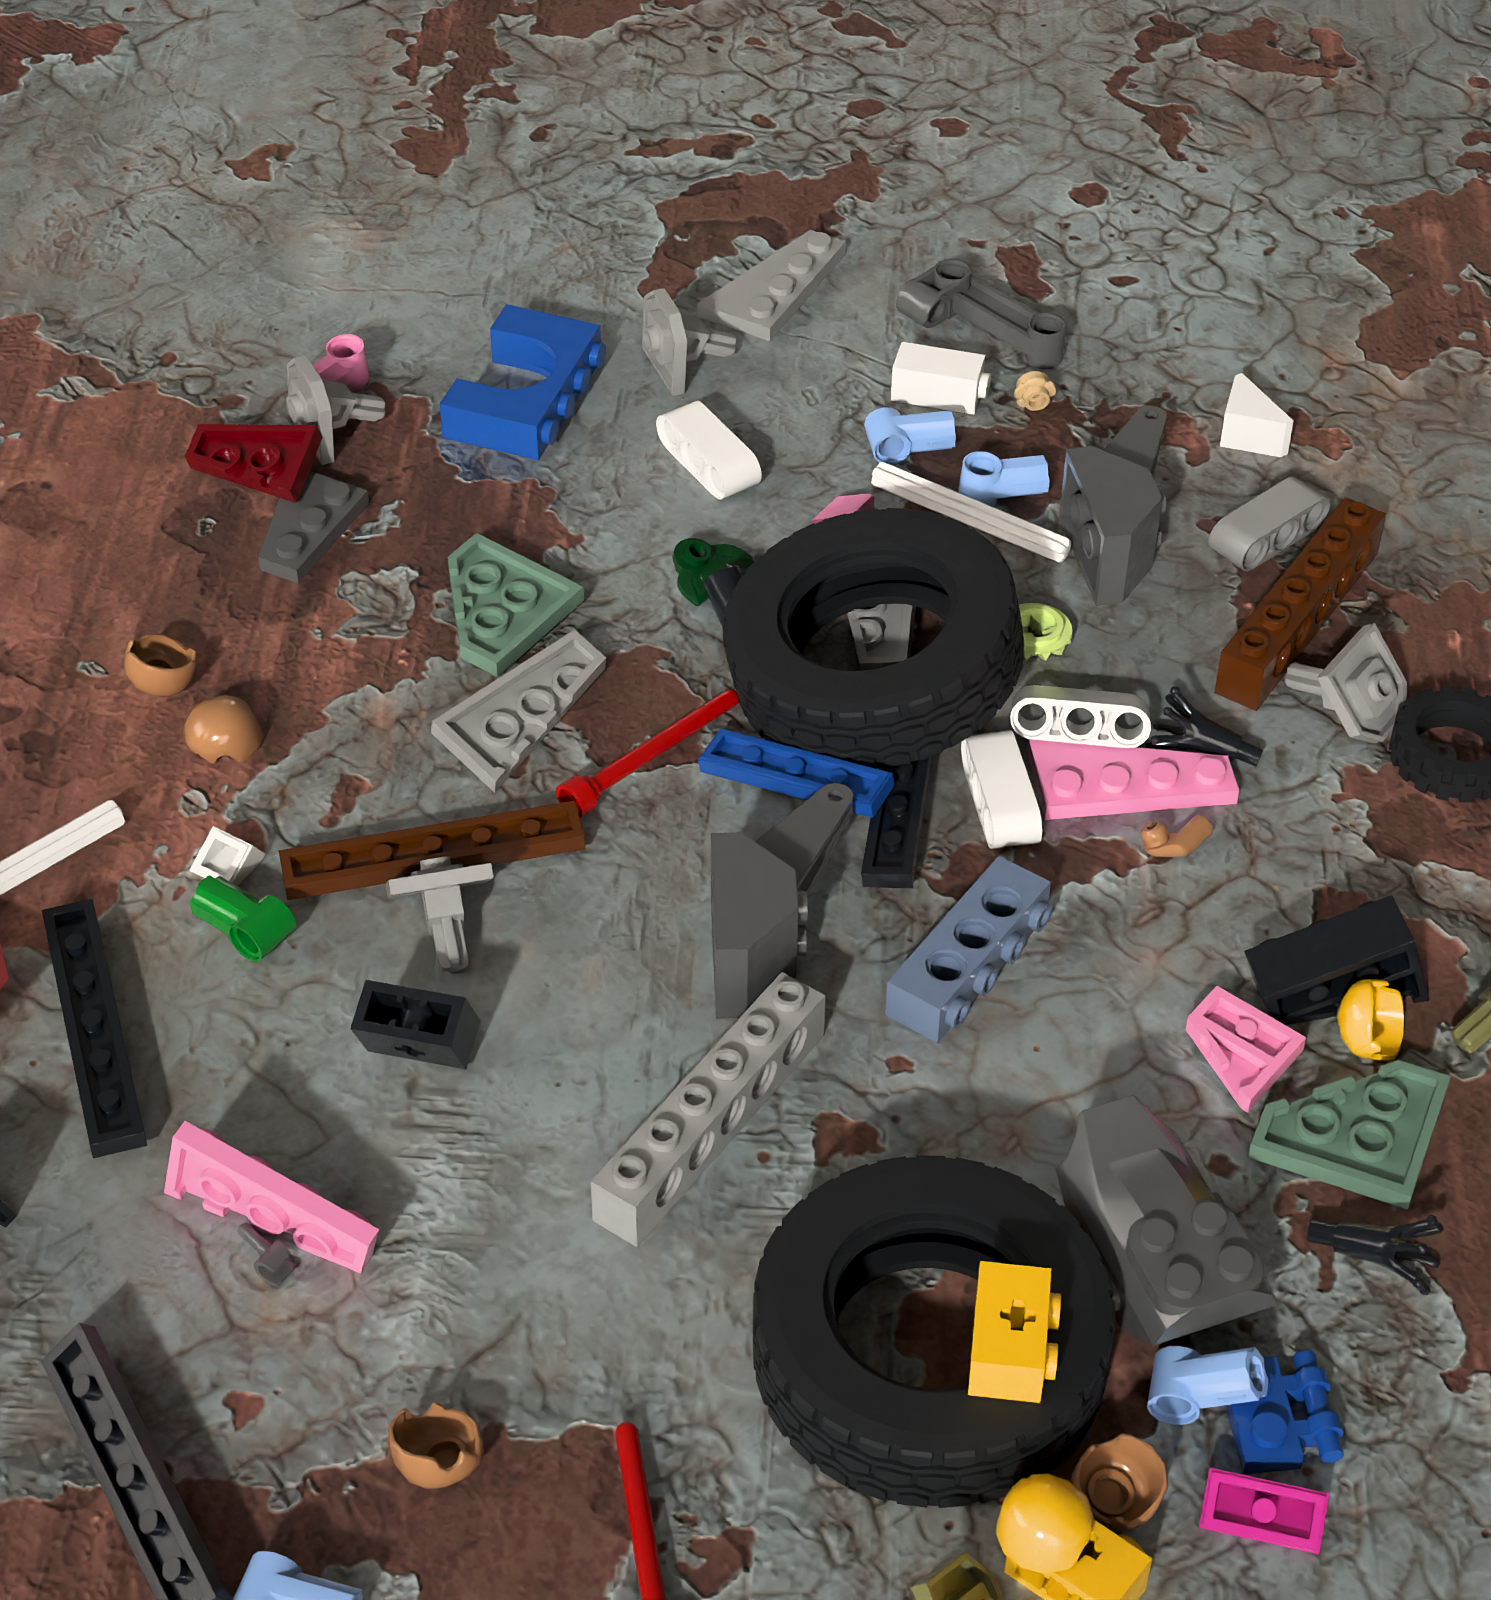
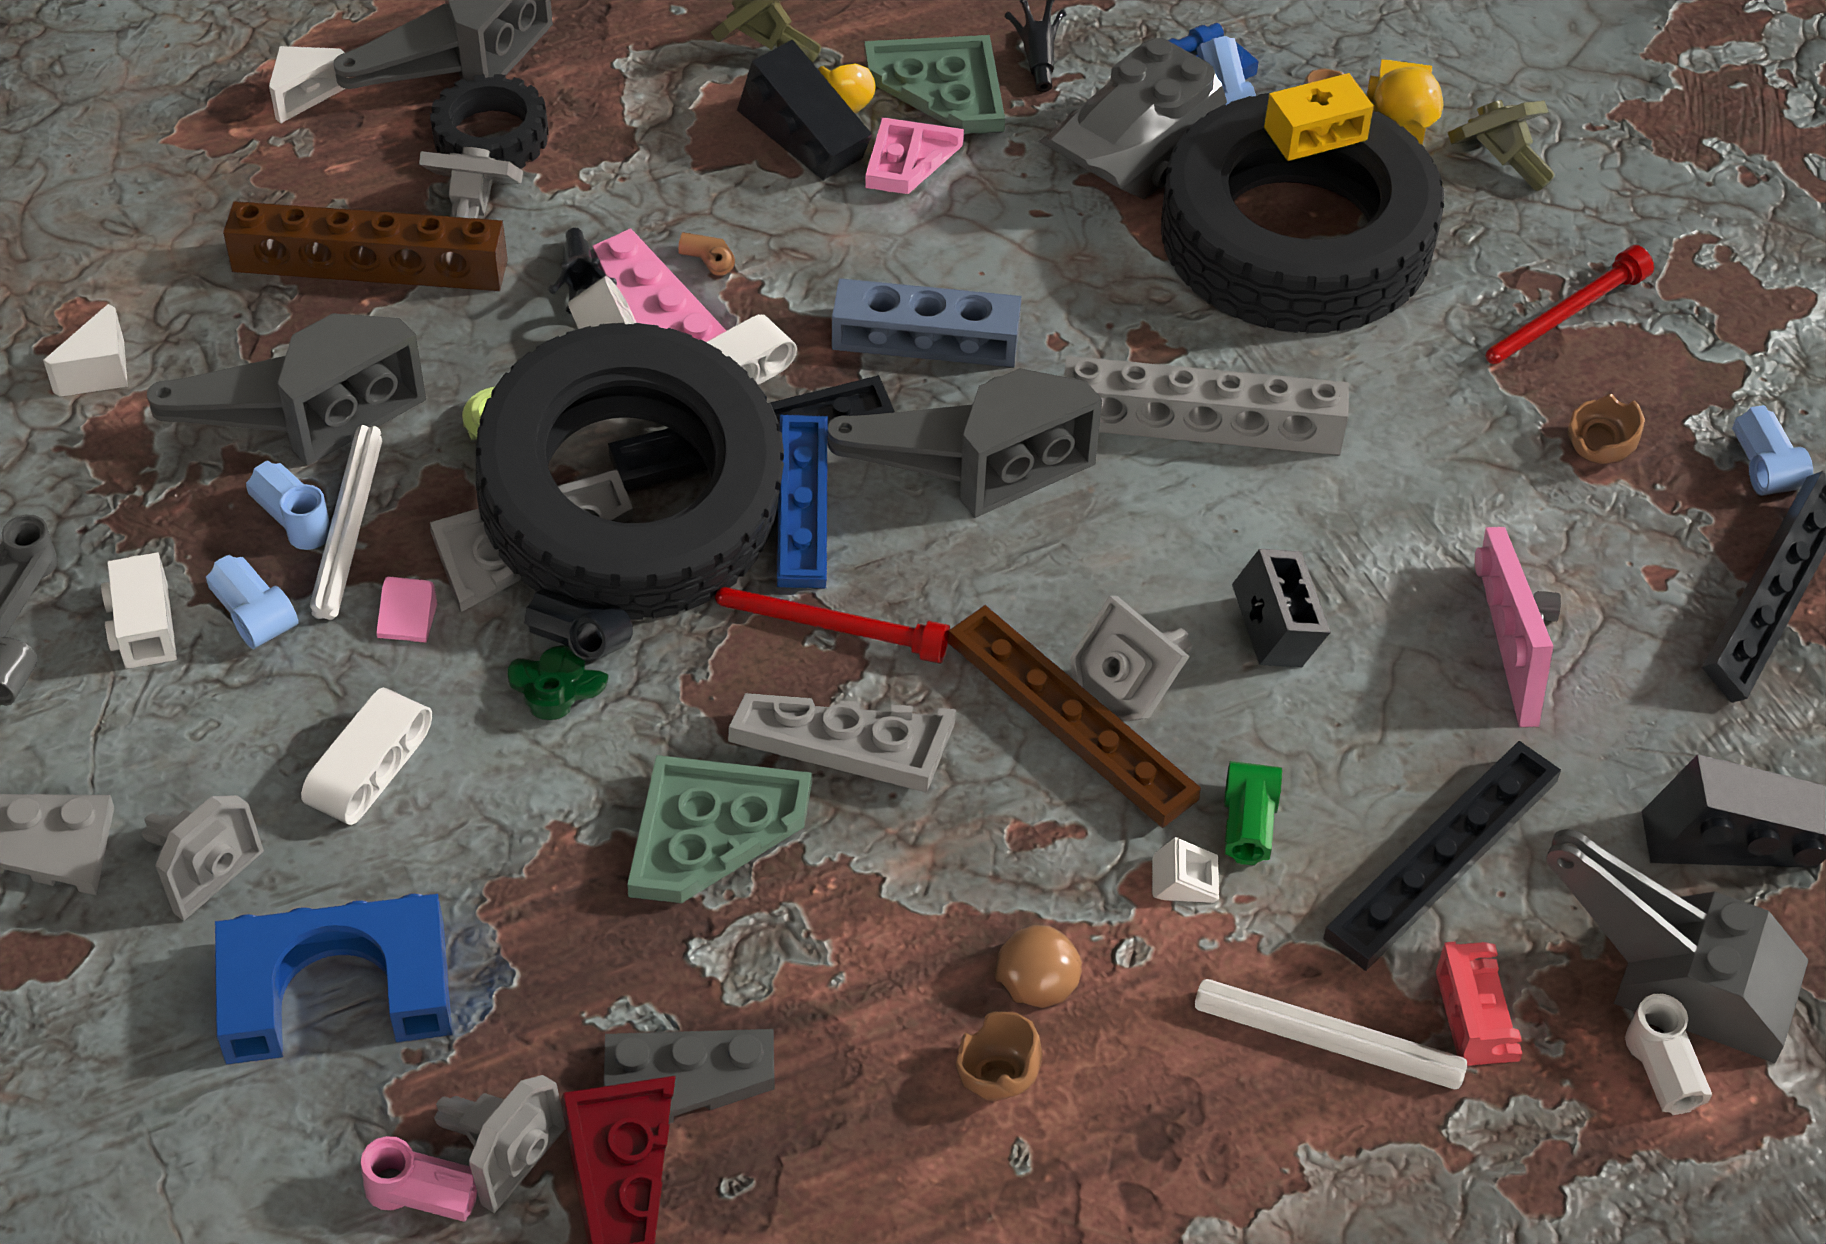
camera: 120 degrees left, 5 degrees up
tan plate [1014,371,1056,411] -> none
dark pink slope [1199,1468,1329,1554] -> none
light grey beam [1209,476,1331,572] -> none

